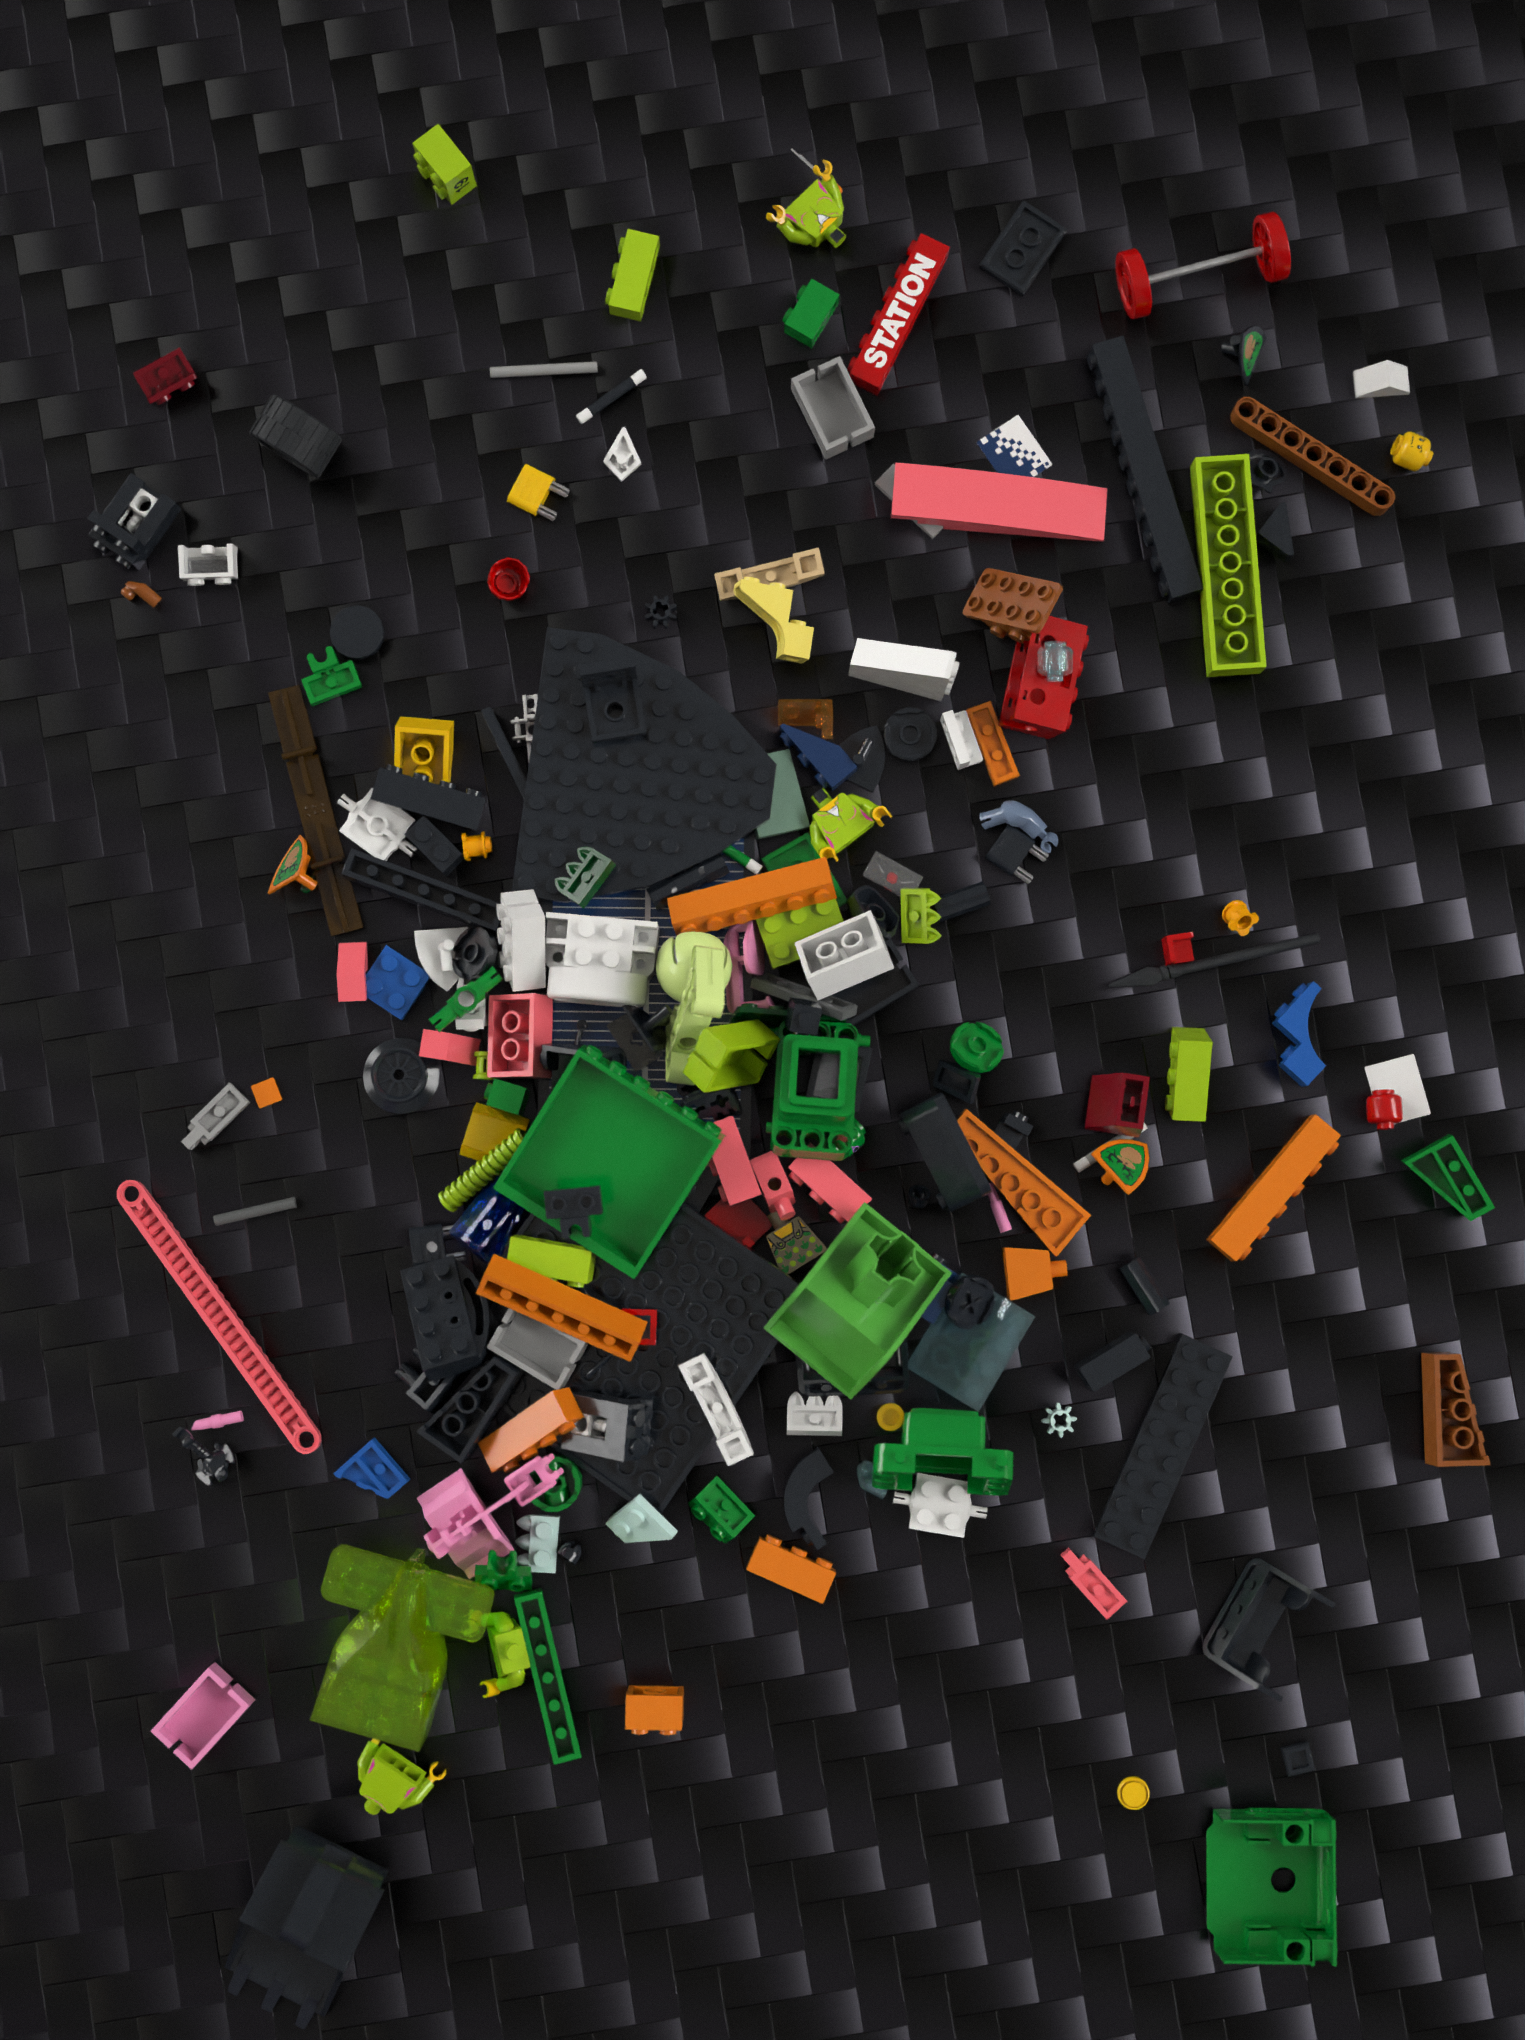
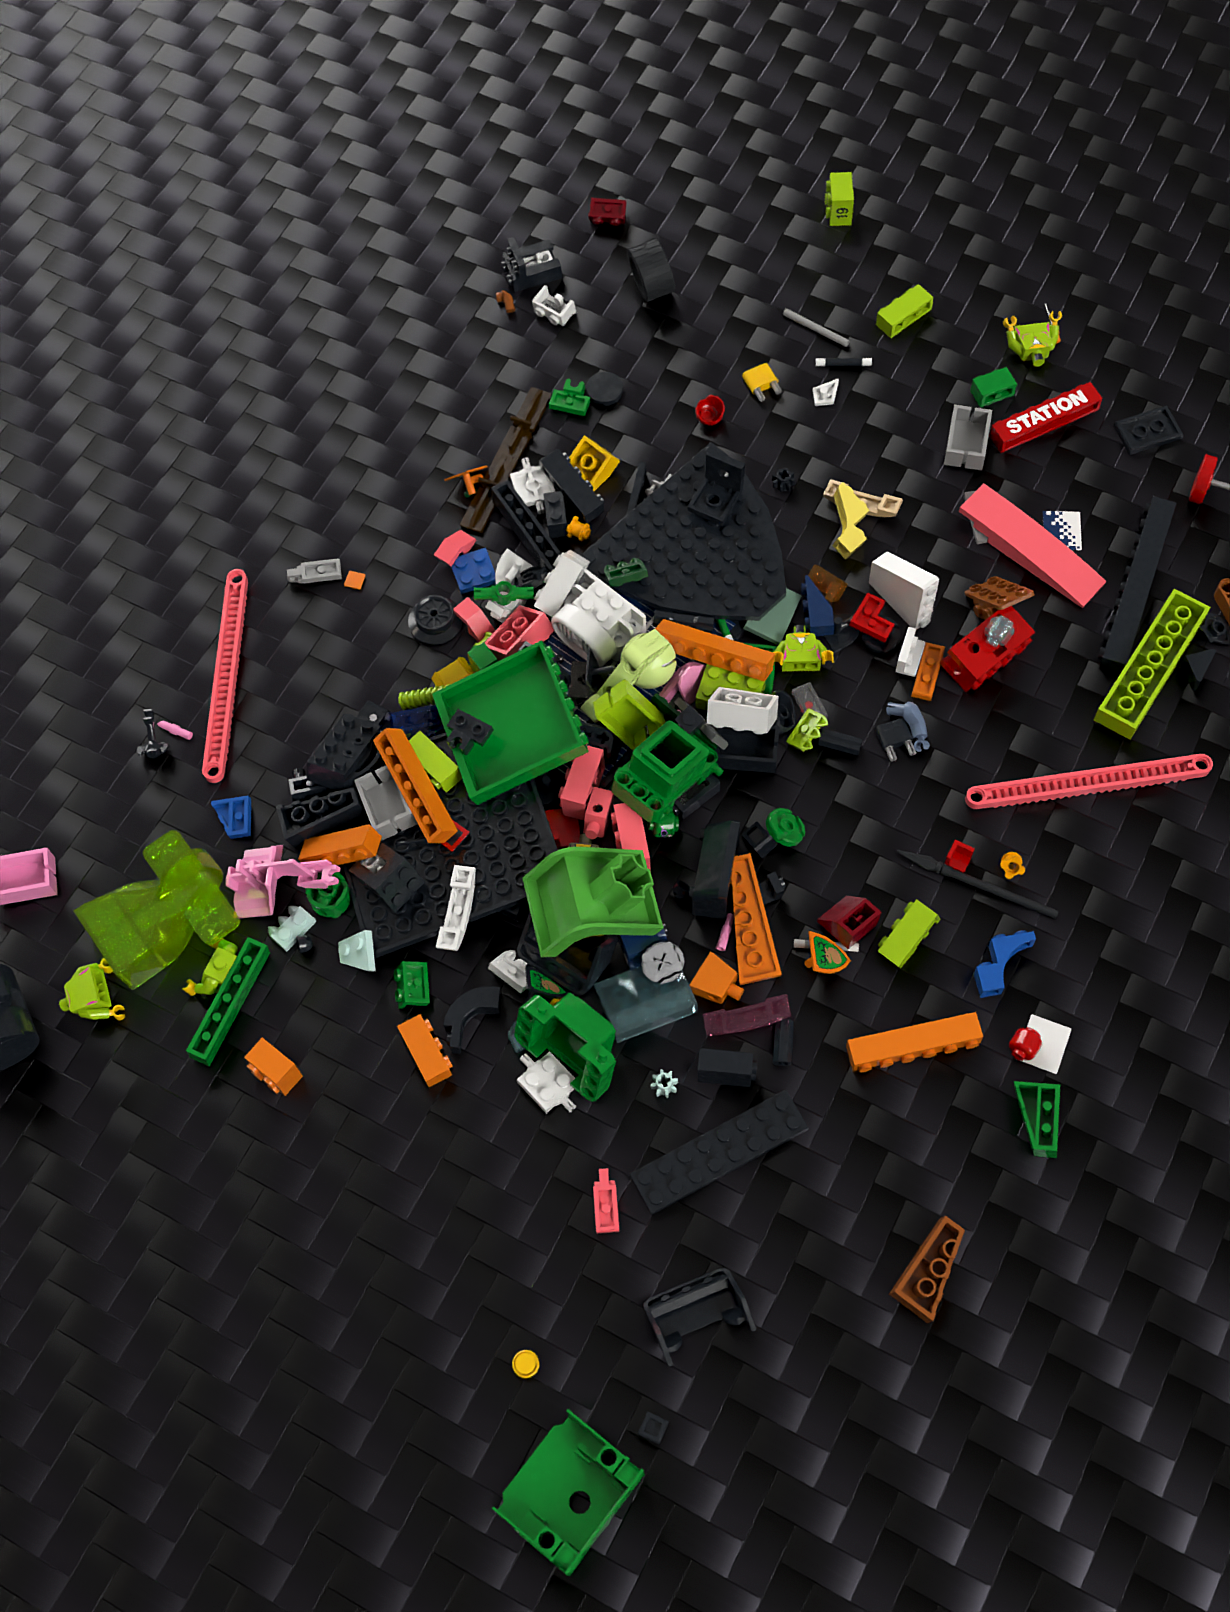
camera: 45 degrees right, 20 degrees down
dark grey bar [213,1197,297,1226] -> none
green plate [475,1550,532,1592] -> none
none -> shield [524,965,569,1002]
none -> clear pink slope [703,994,791,1036]
none -> red plate [849,593,895,643]
none -> coral gear [965,754,1213,809]

